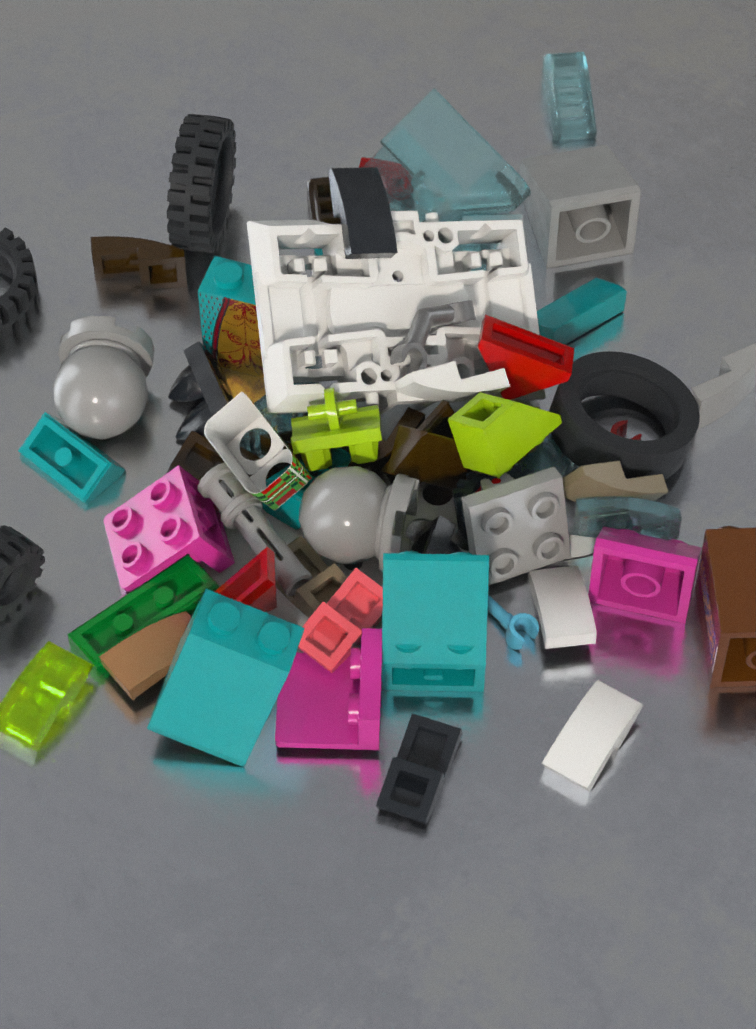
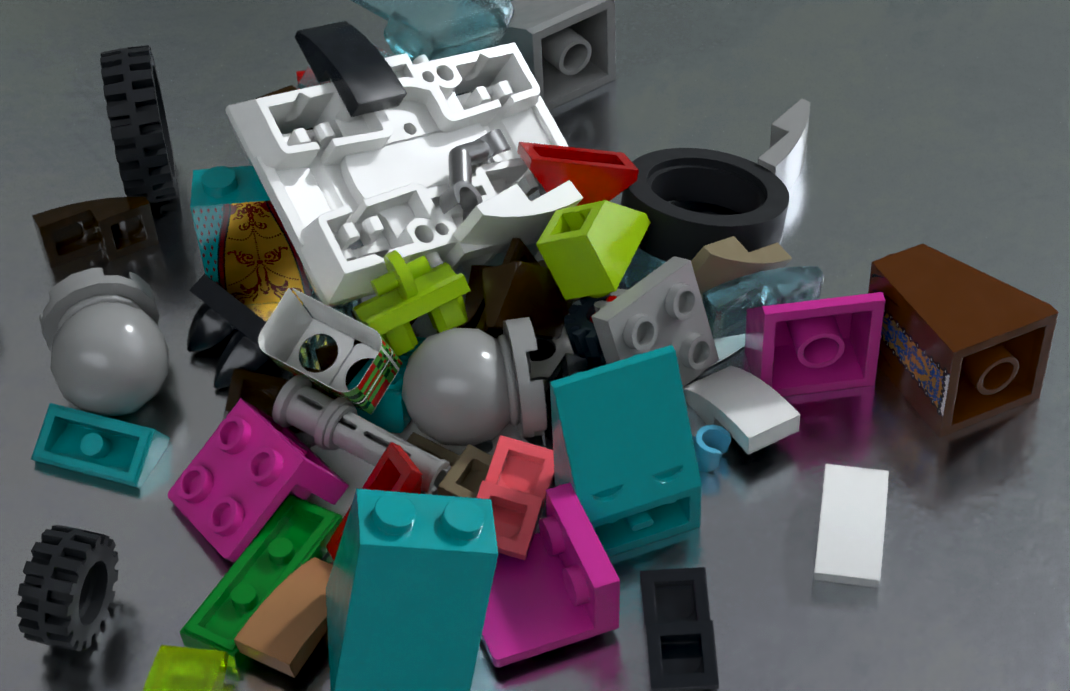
camera: 20 degrees left, 10 degrees down
teal slope [537,277,627,344] -> none

